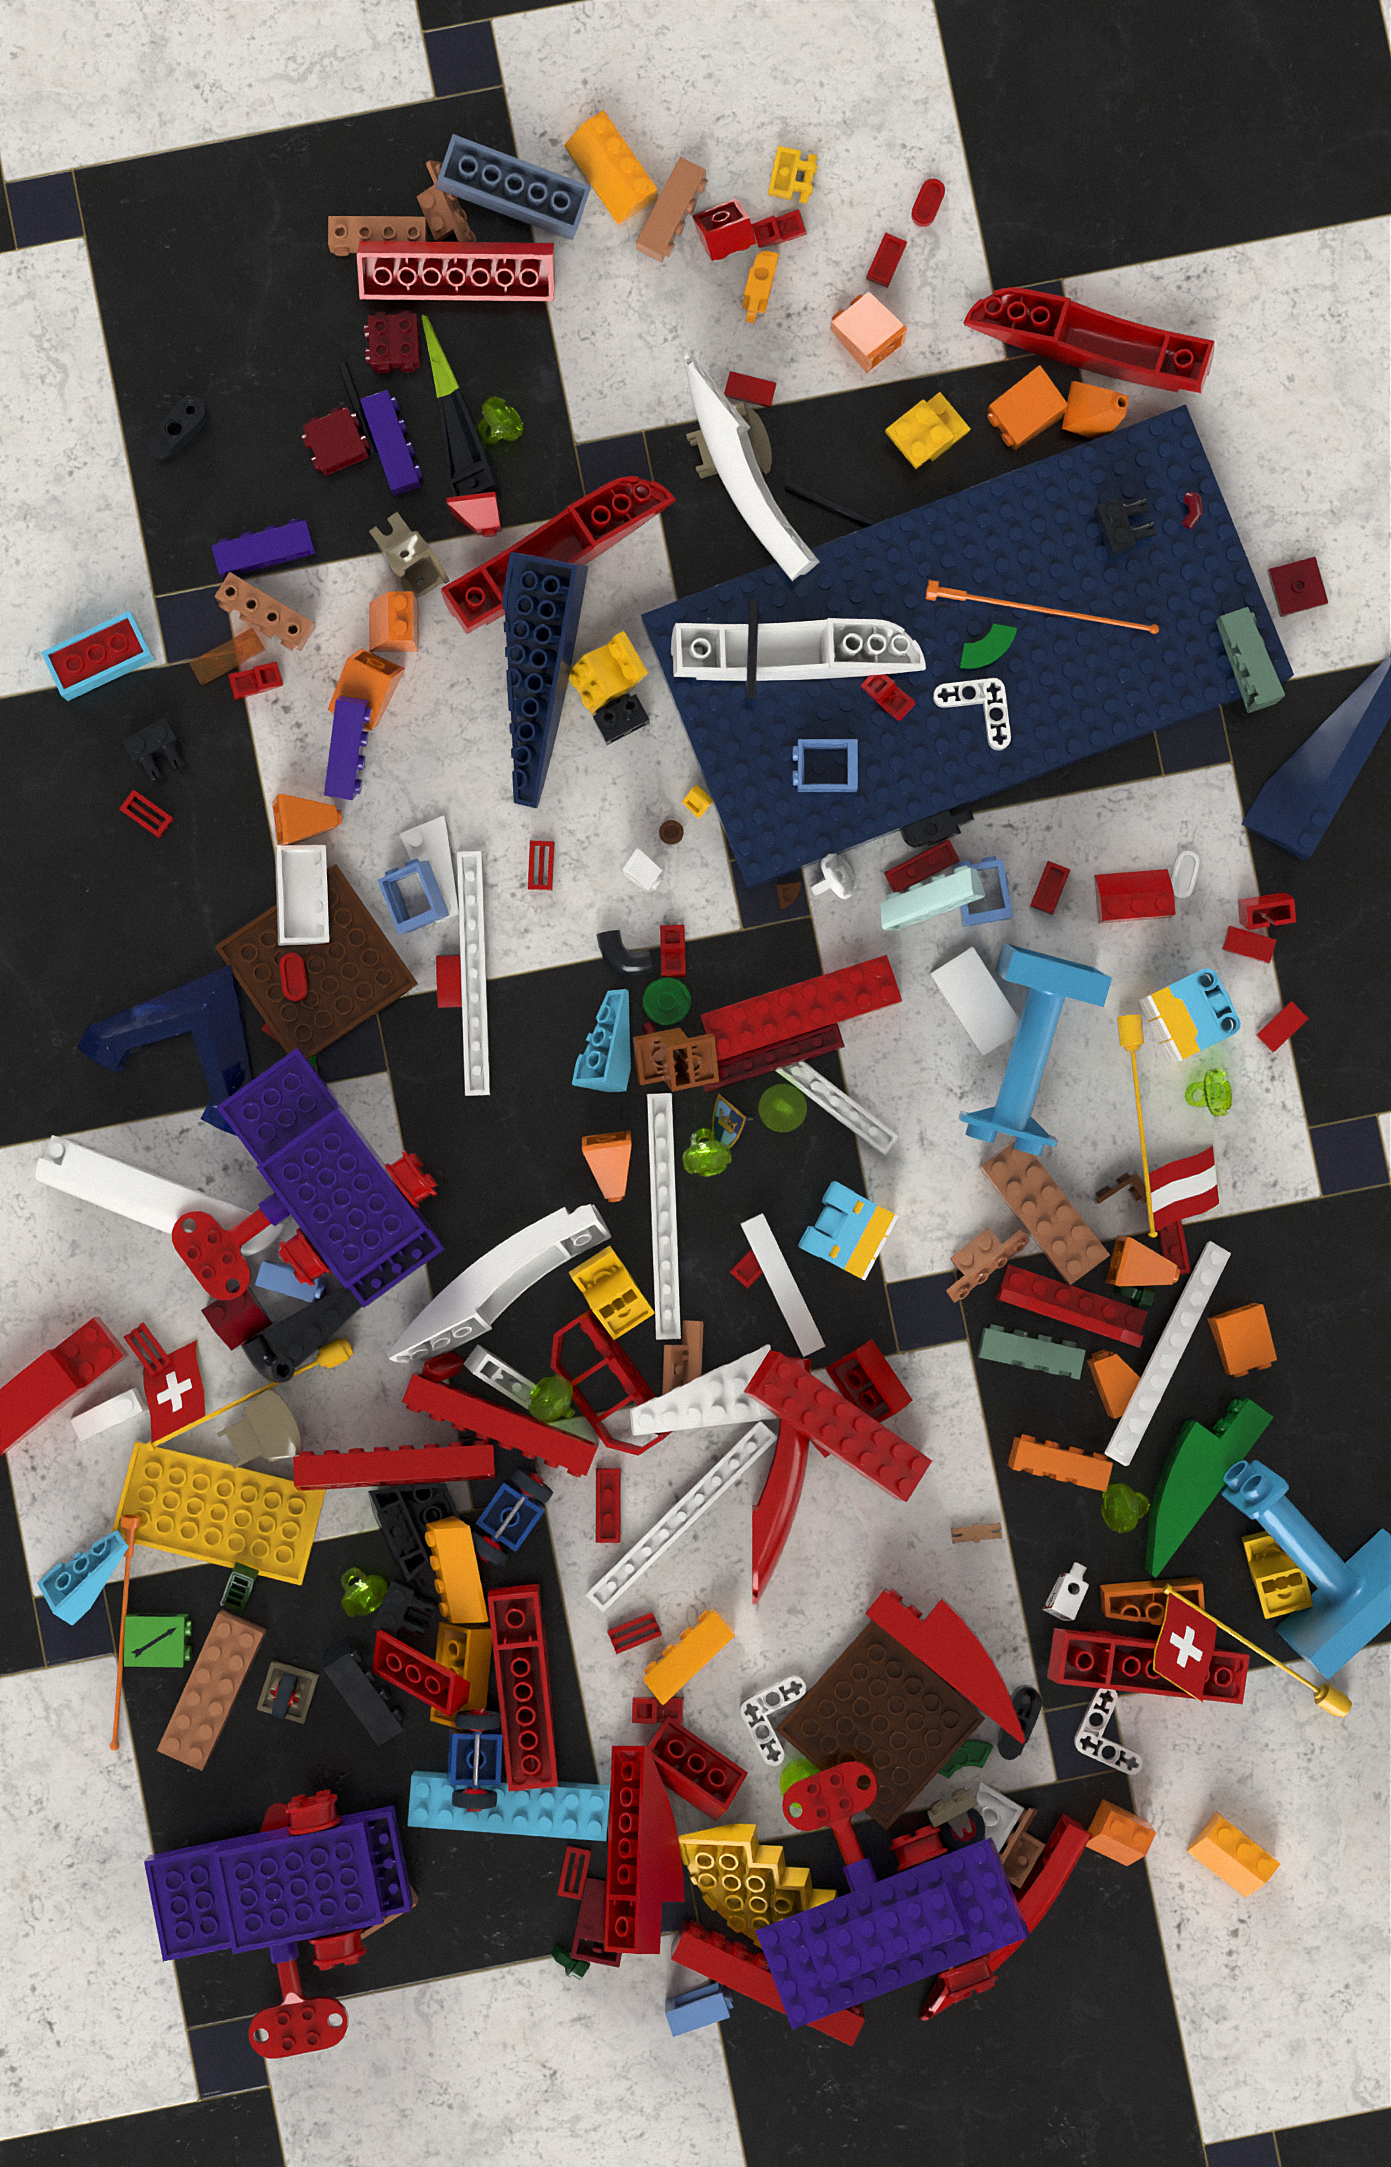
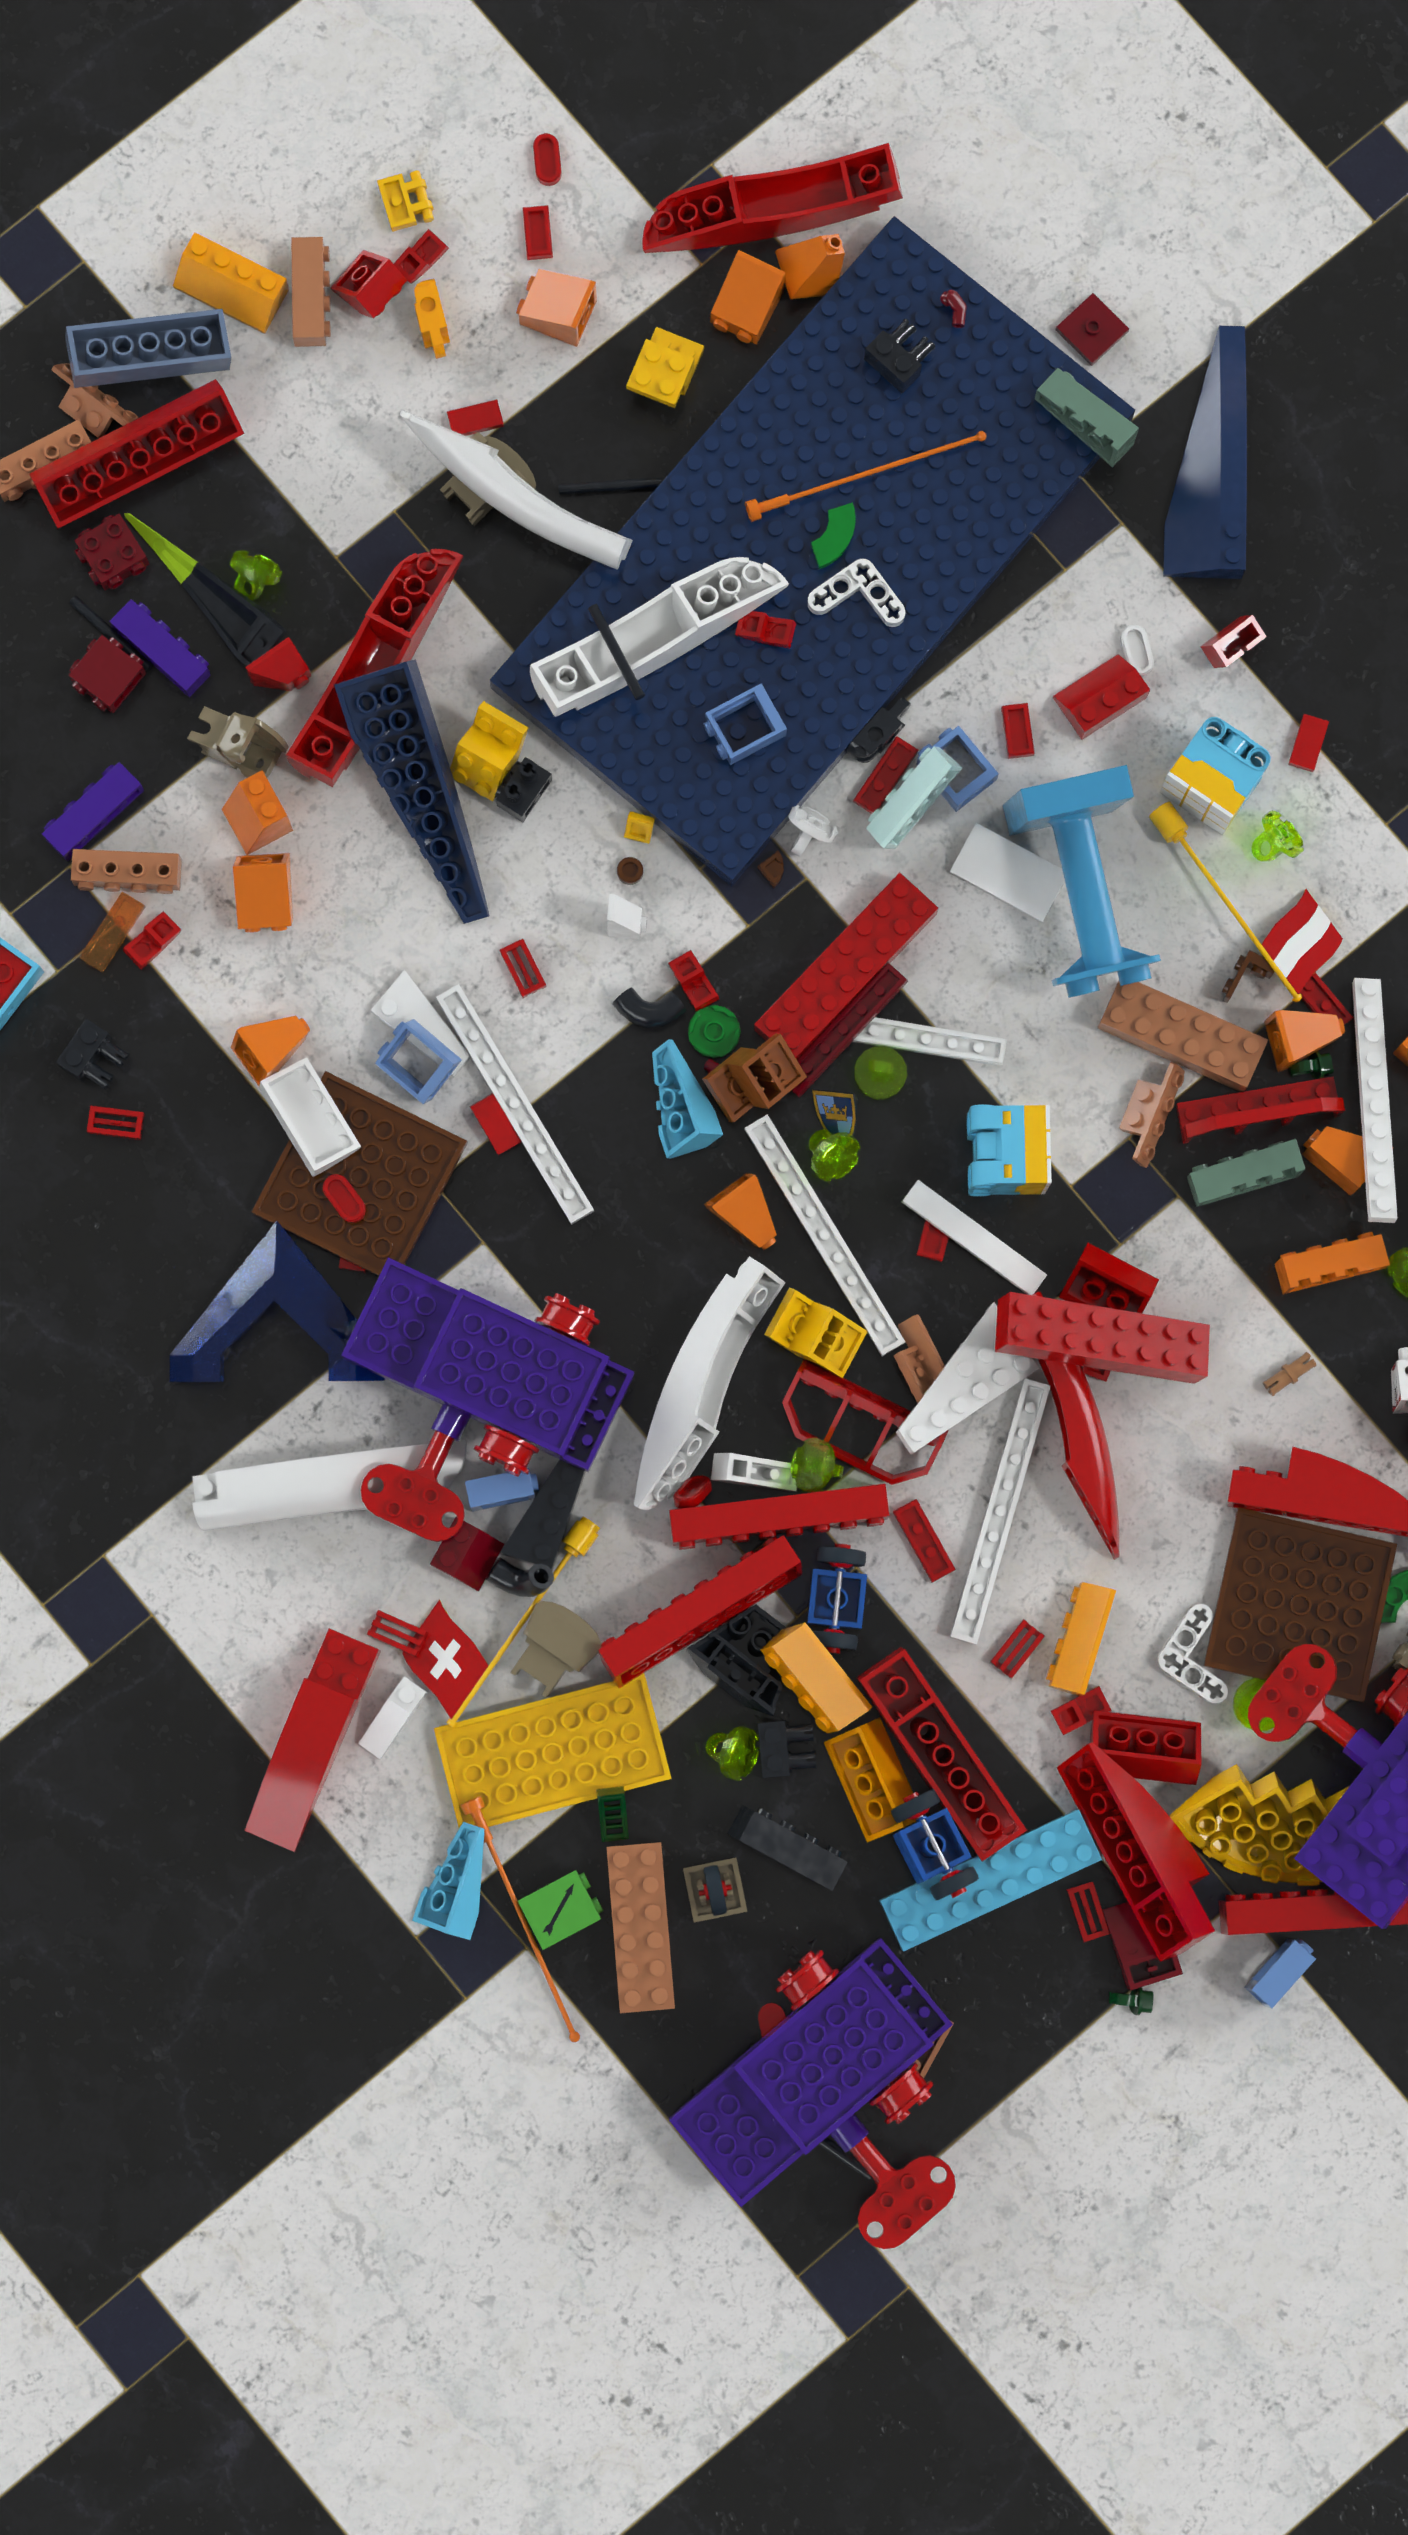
camera: 30 degrees left, 5 degrees down
dark purple brick [324,696,372,800] -> none
red slope [372,1630,471,1716] -> none
red tile [1222,926,1277,964] -> none

